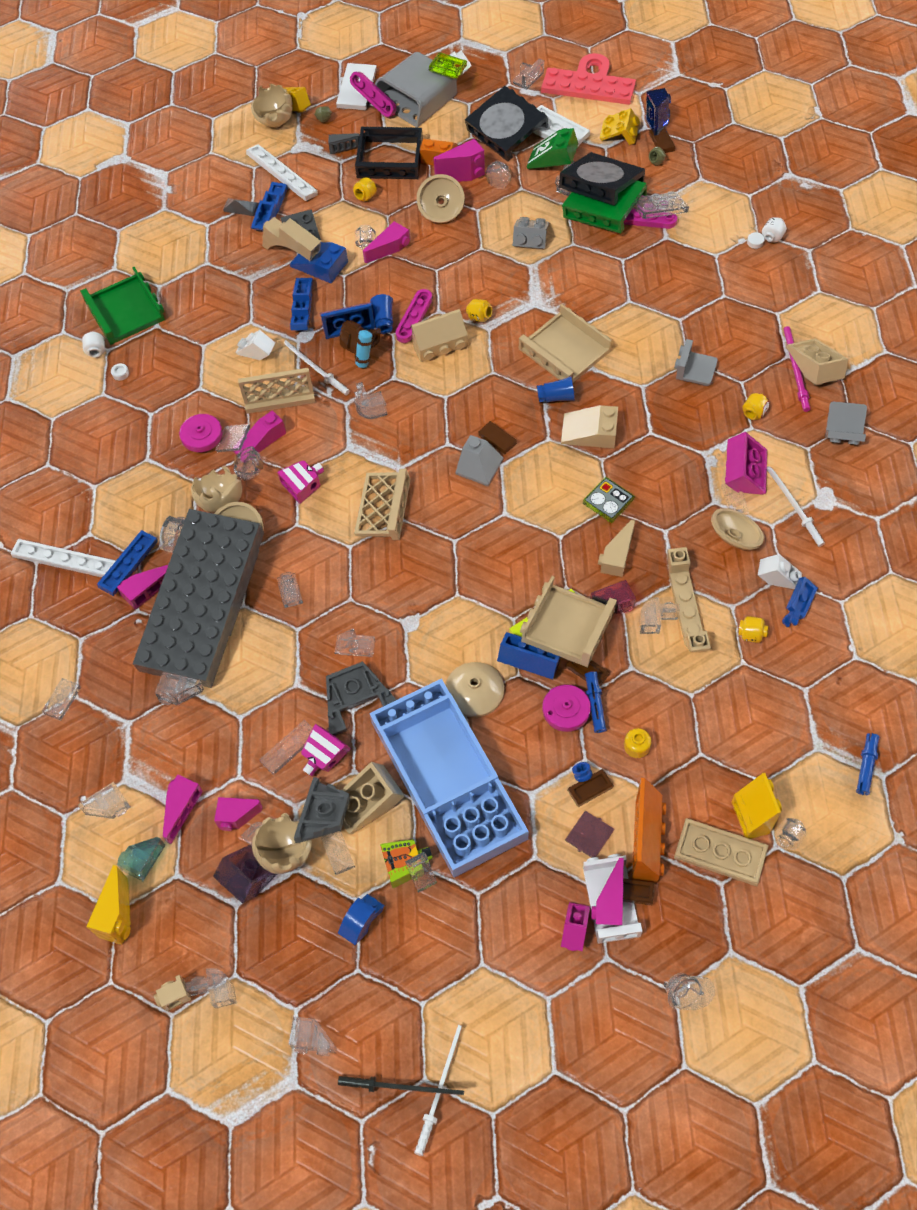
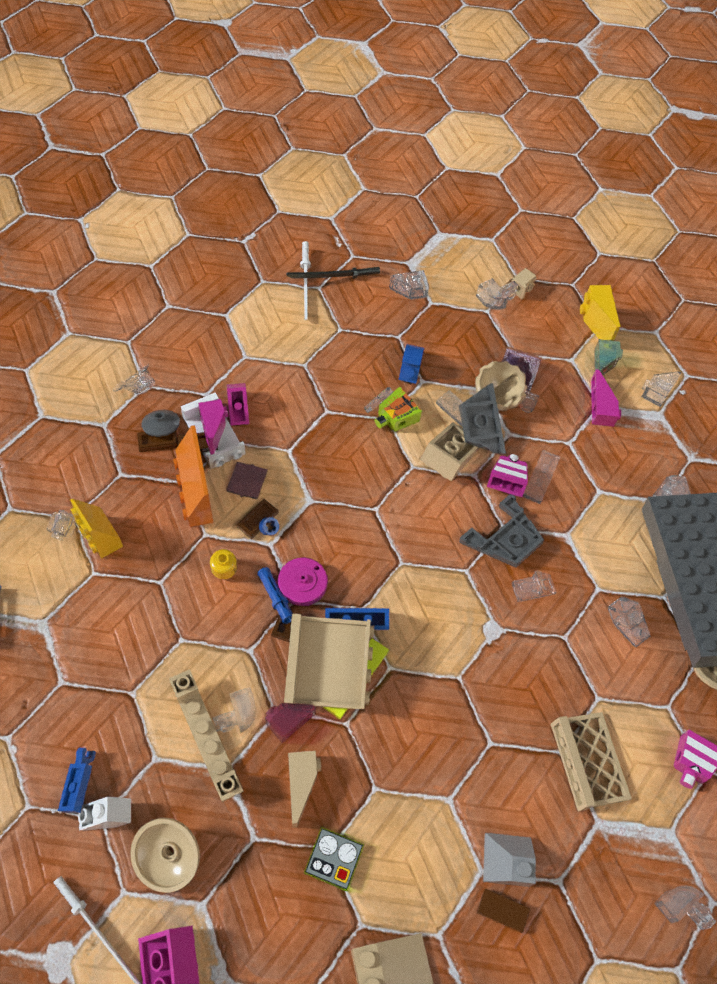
camera: 150 degrees right, 0 degrees up
dark pink slope [214,797,263,831] -> none
light blue piece [369,678,529,878] -> none
tan dish [446,662,504,717] -> none
tan tile [674,818,768,886] -> none
yellow head [739,616,769,643] -> none
none -> reddish brown tile [137,431,178,452]
none -> dark grey dish [141,410,180,437]

